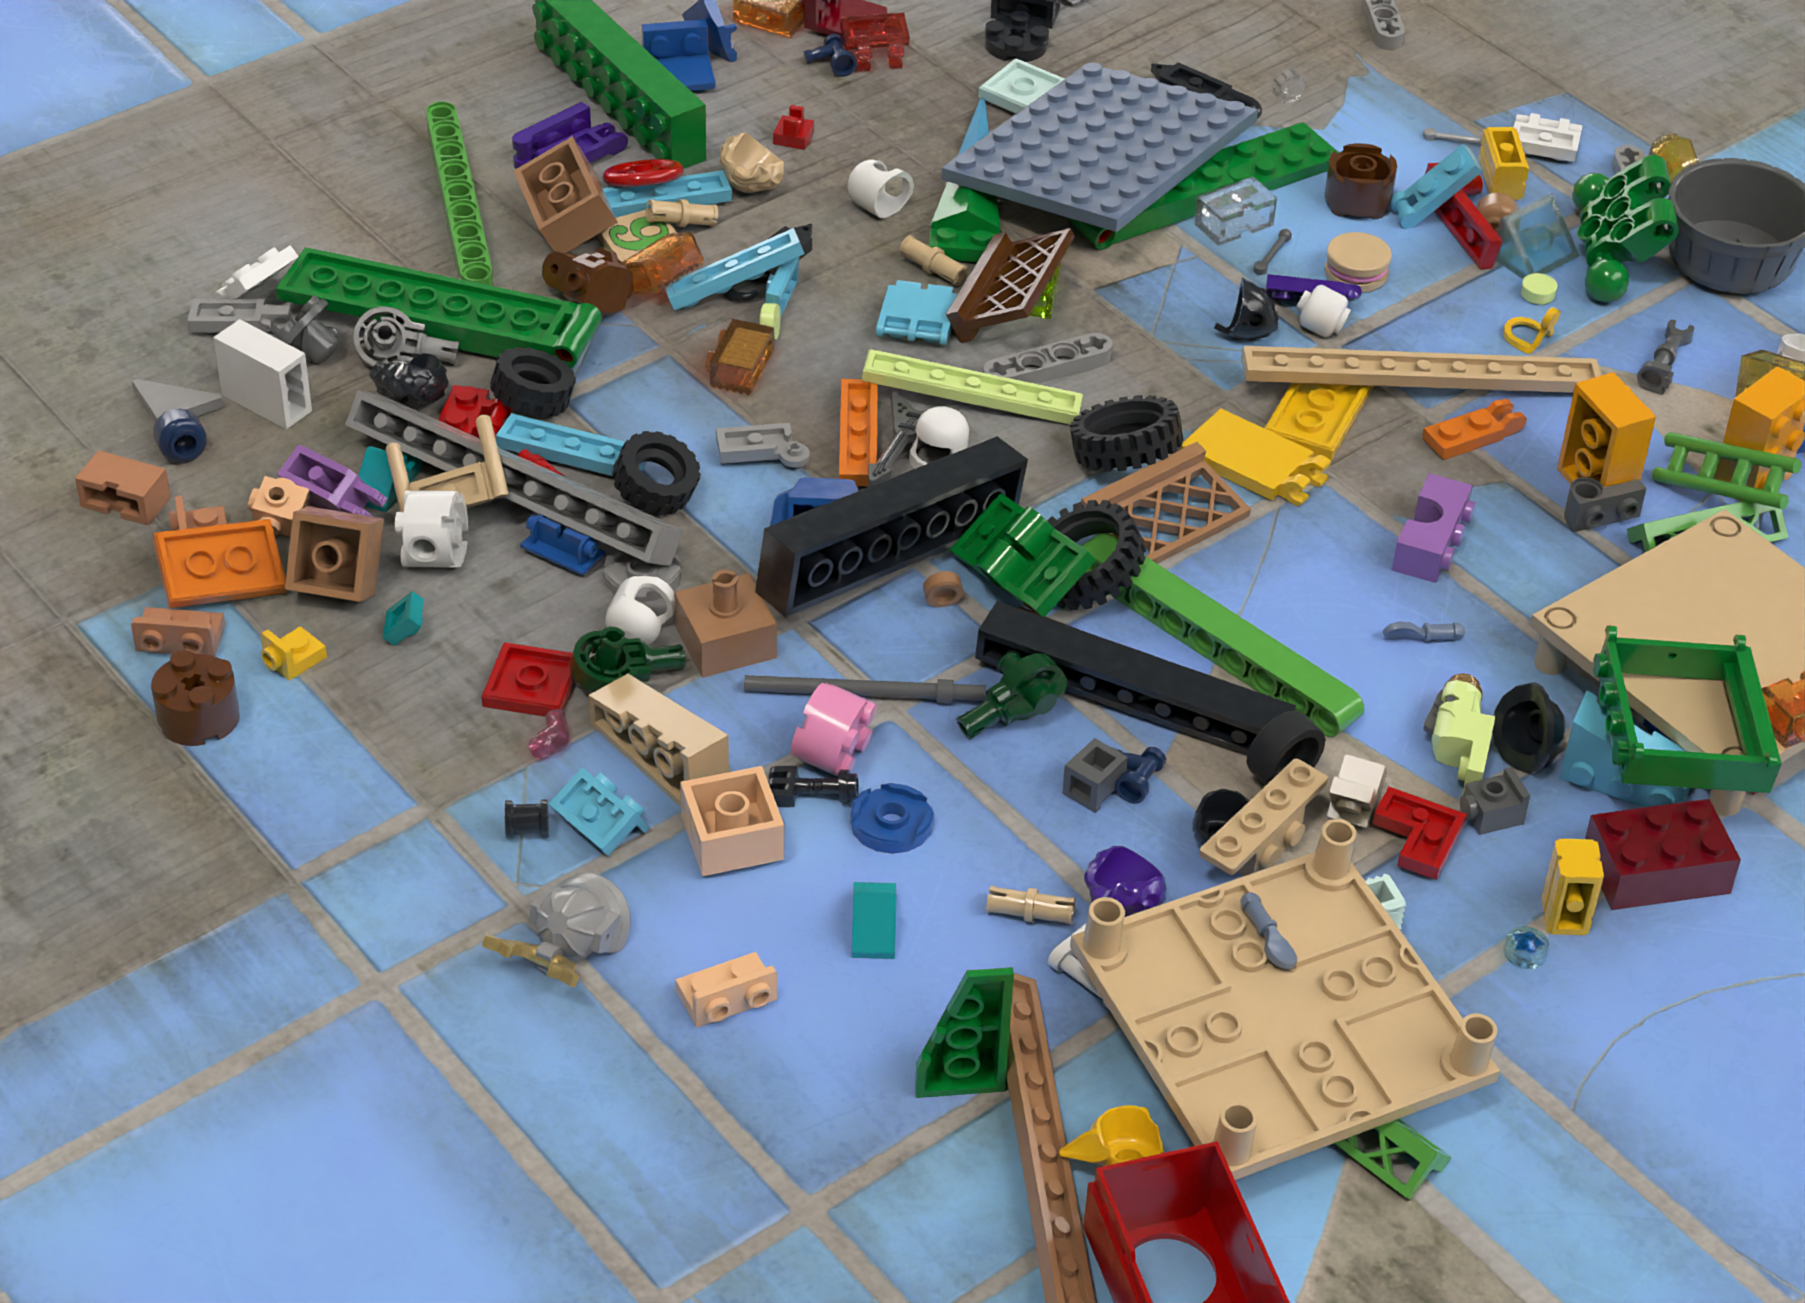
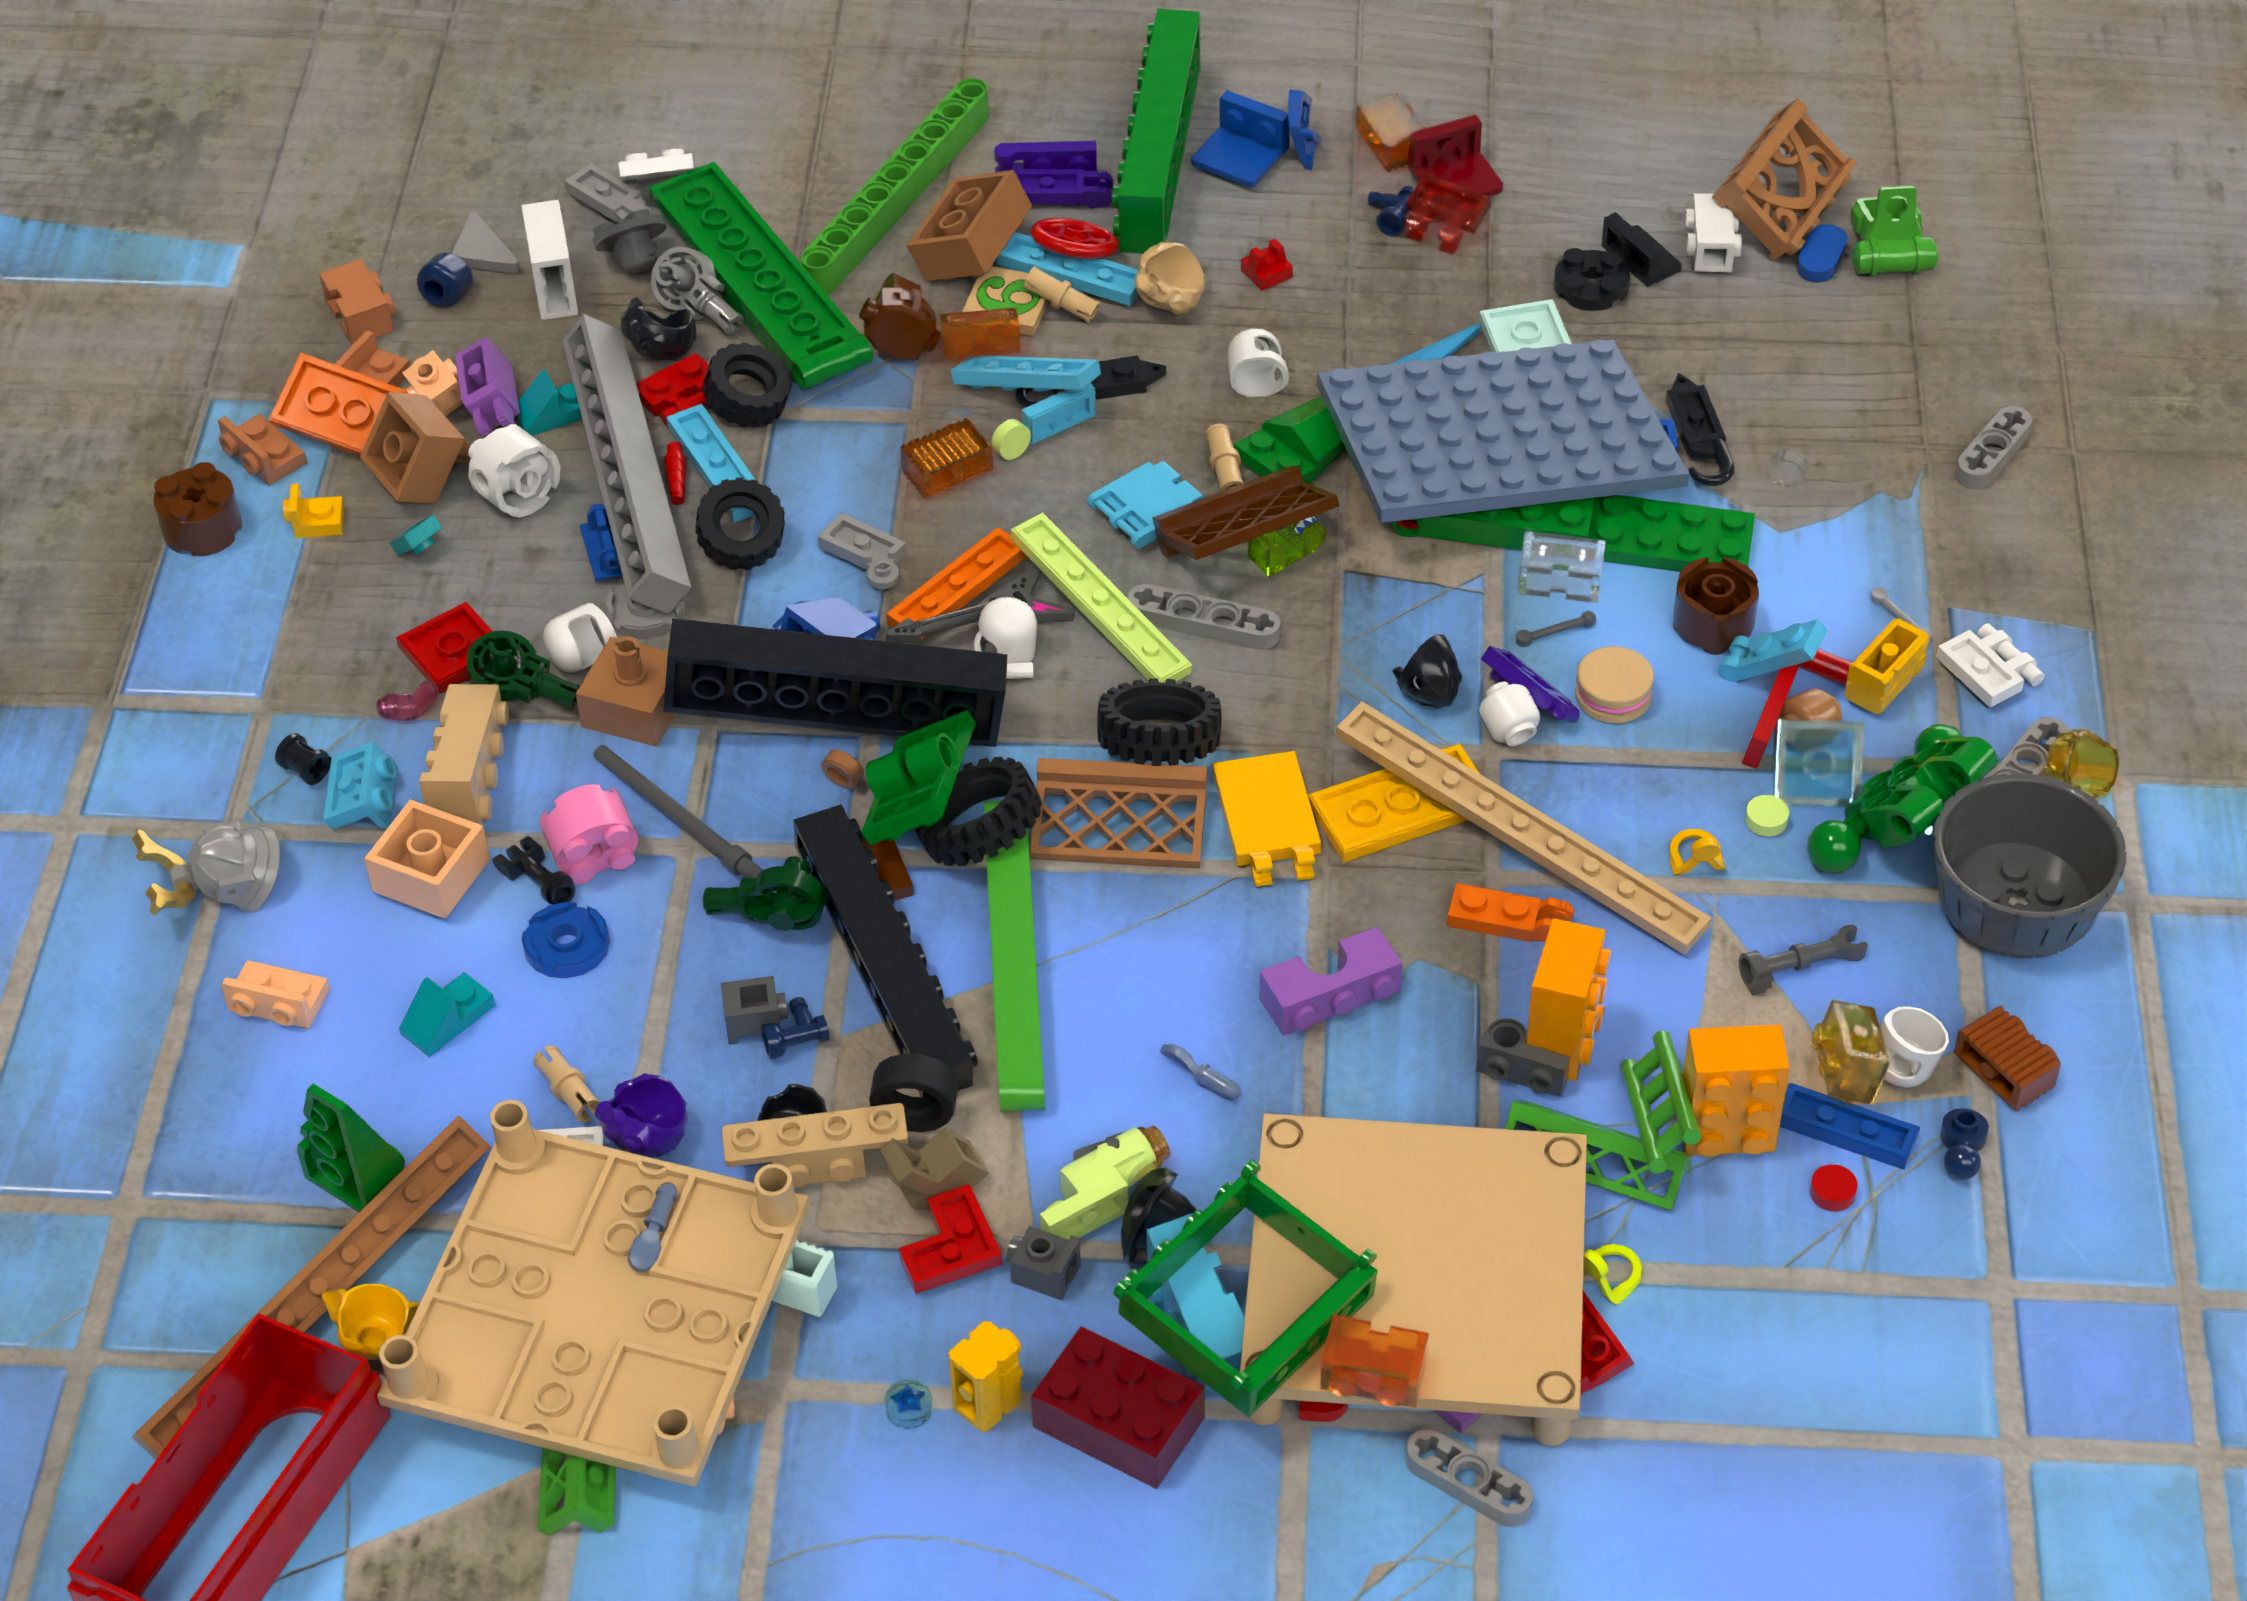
camera: 45 degrees right, 5 degrees up
tan plate [386,415,509,512] -> none

